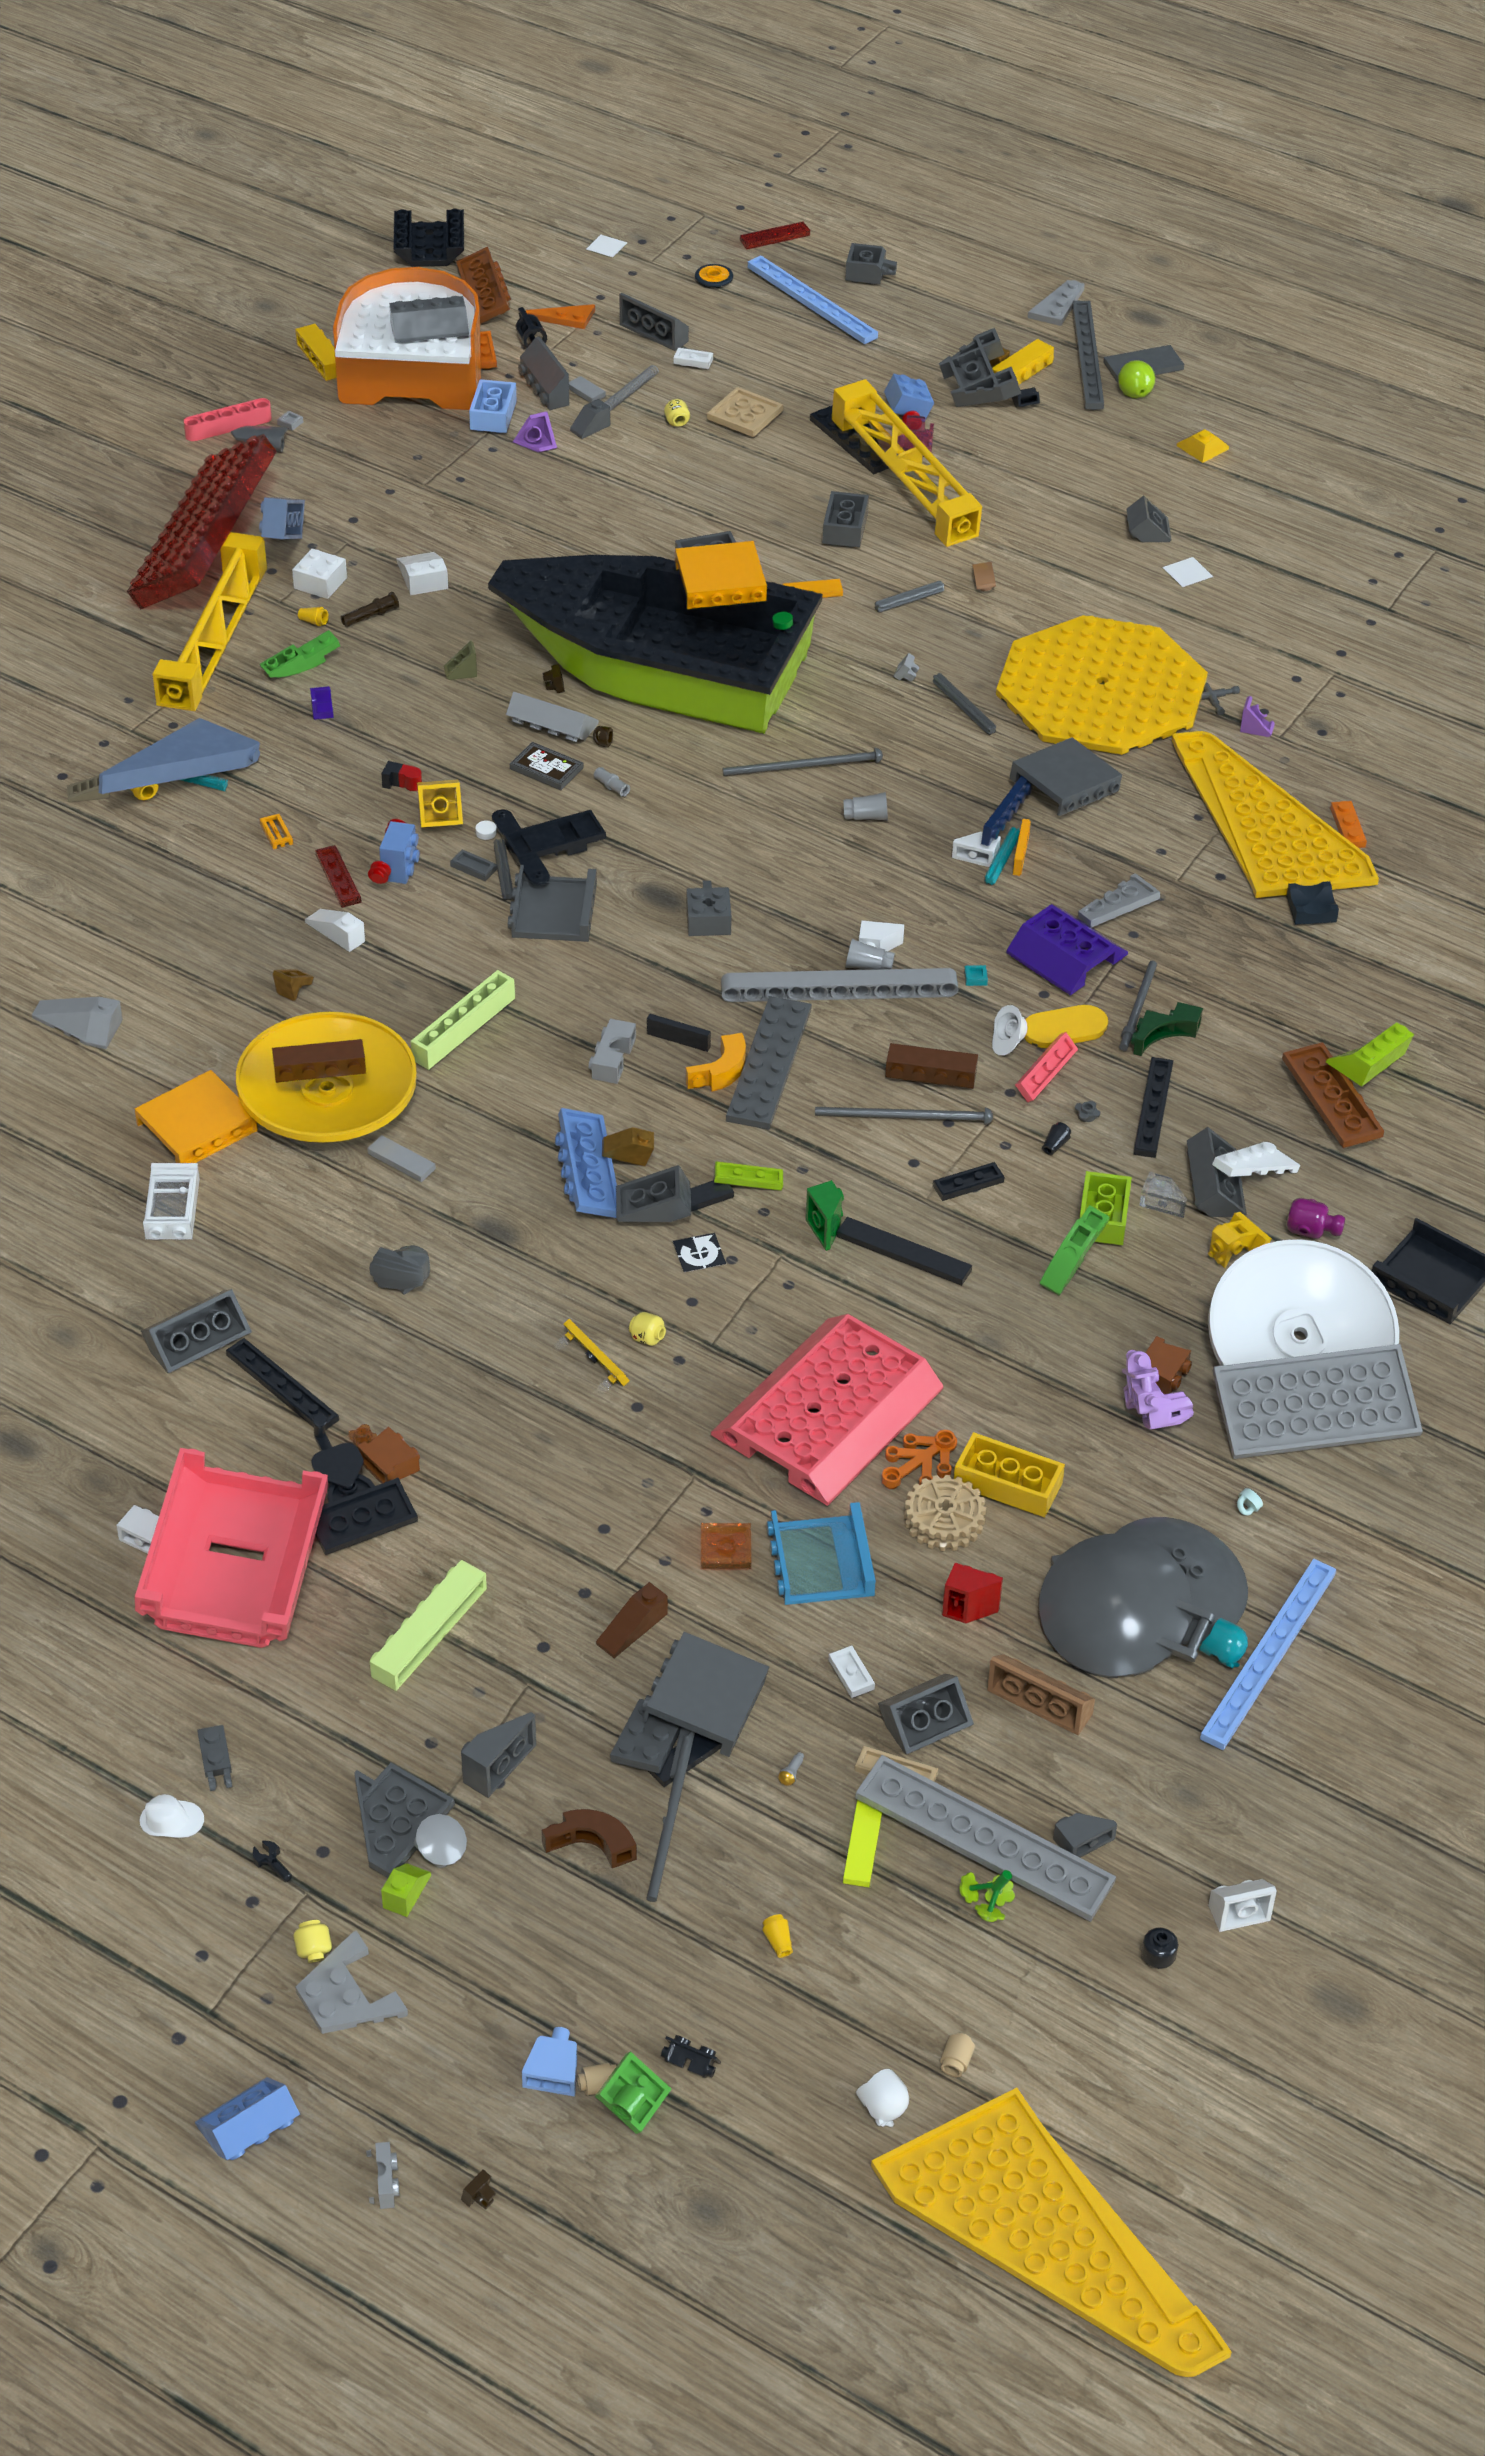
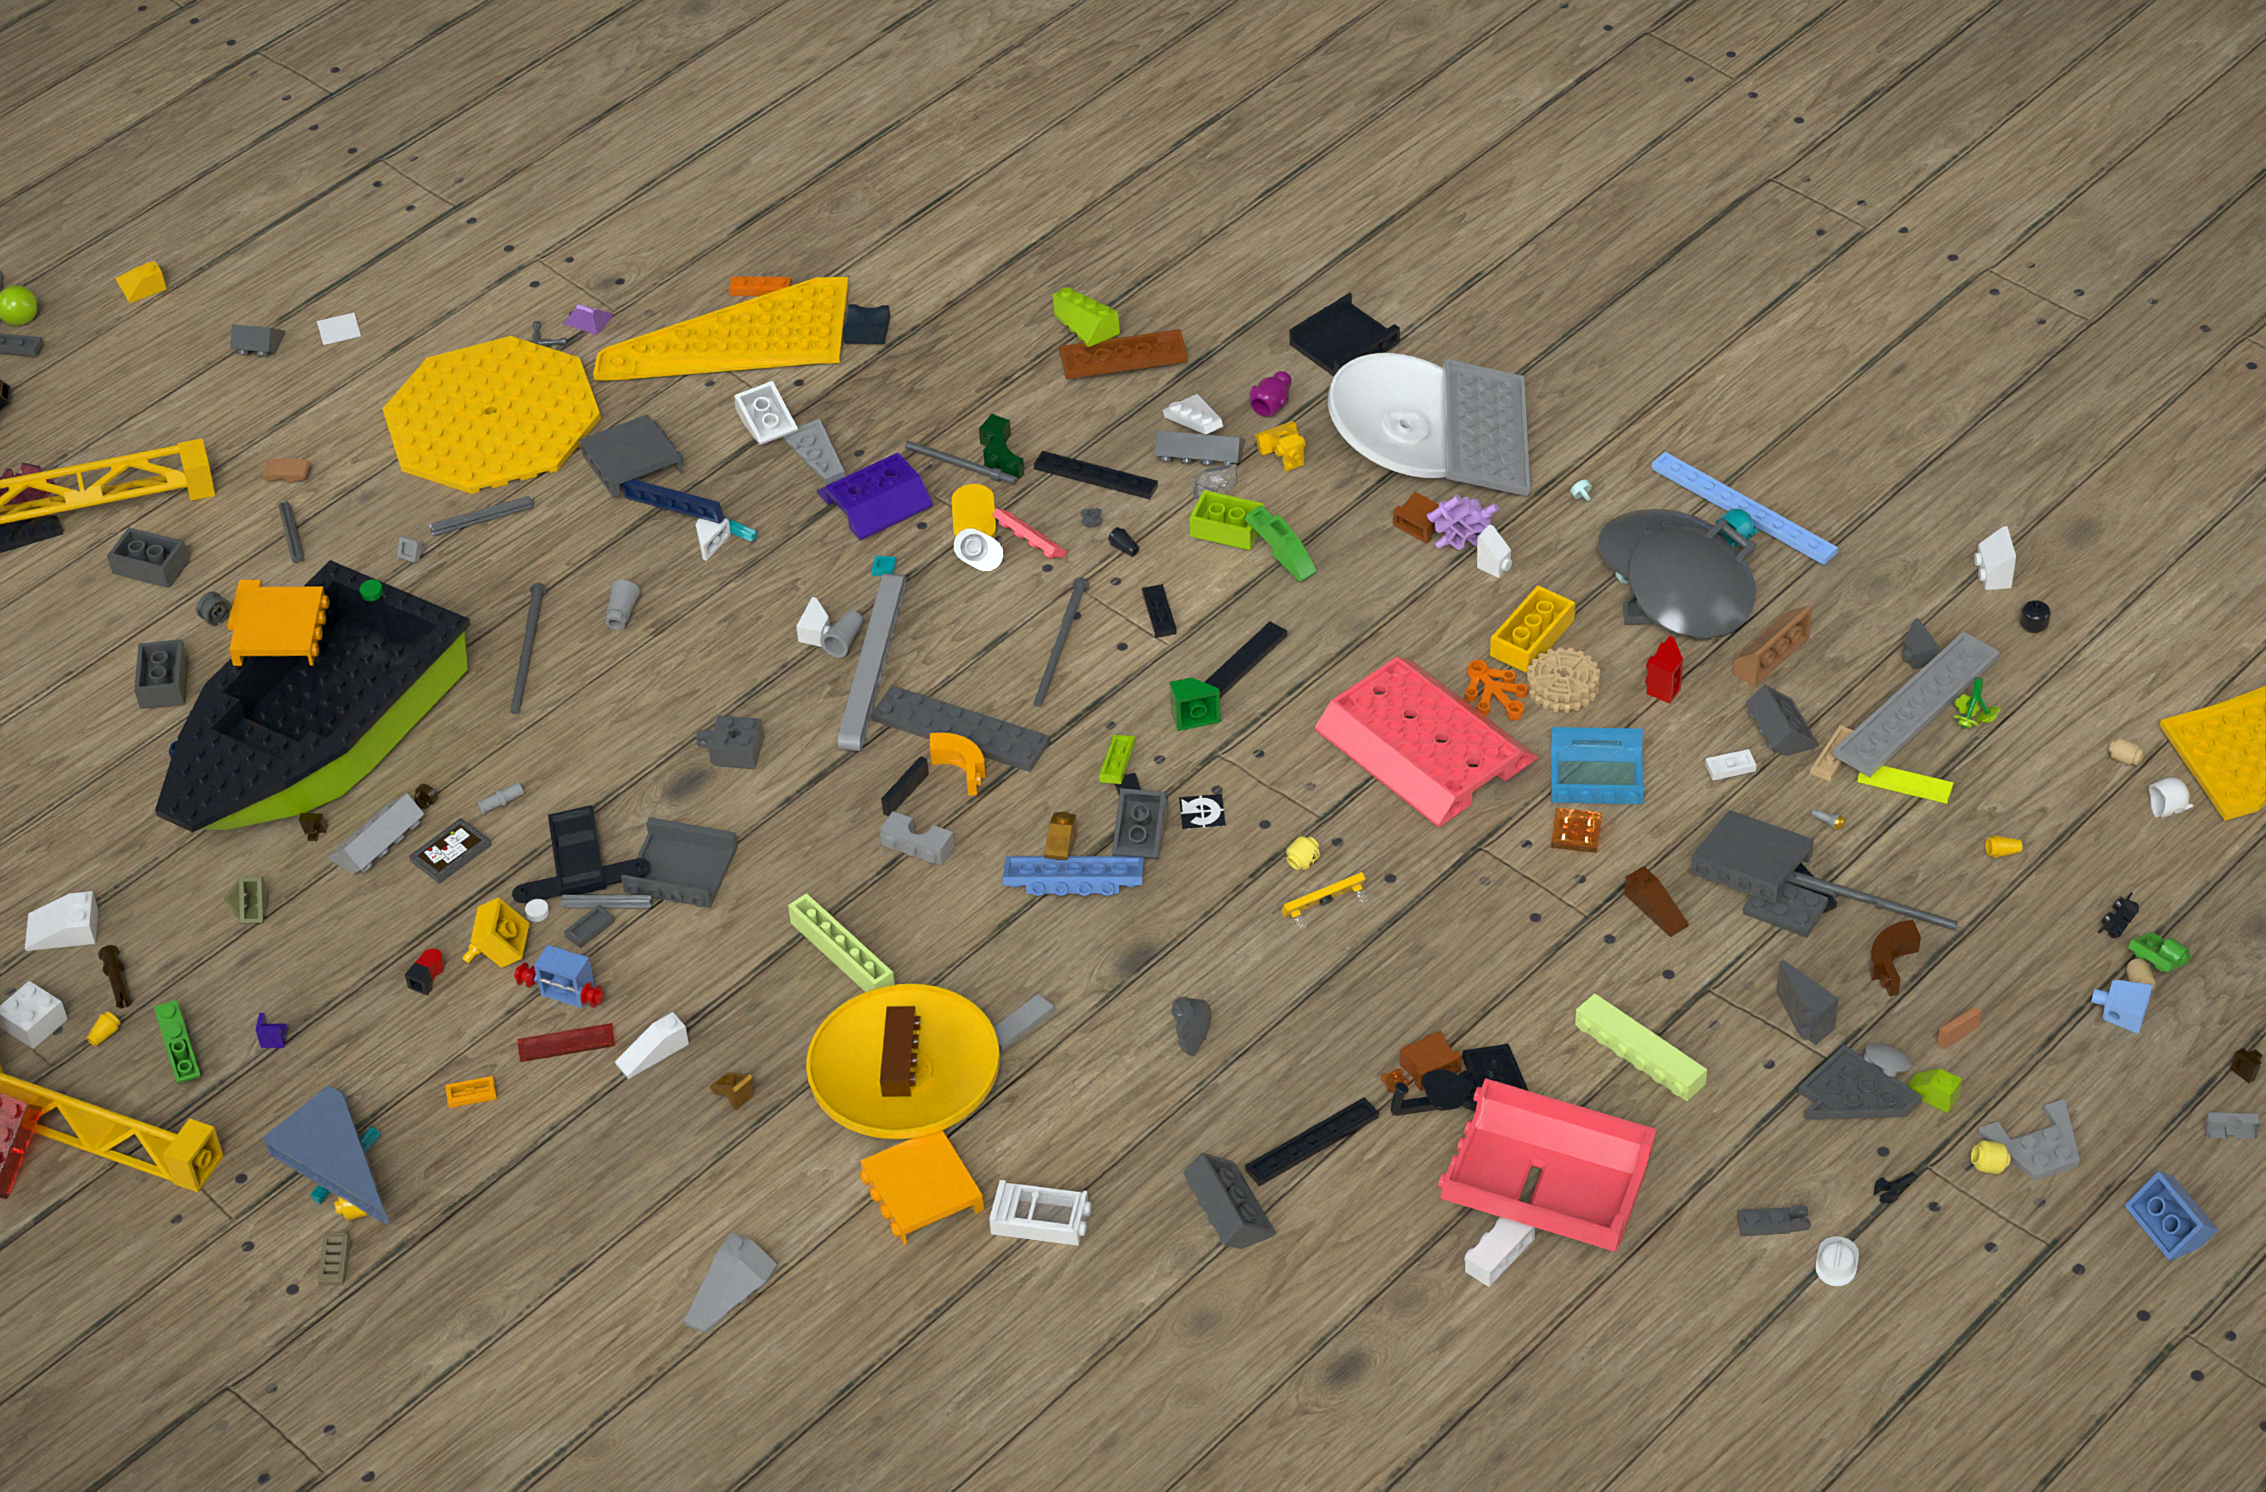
camera: 75 degrees left, 0 degrees up
reddish brown brick [885,1043,978,1089] -> none
light orange tile [1013,819,1031,876] -> none
none -> dark grey wheel [196,591,231,626]
none -> white slope [734,381,798,445]
none -> white slope [1477,524,1512,578]
none -> nougat tile [1937,1007,1982,1049]

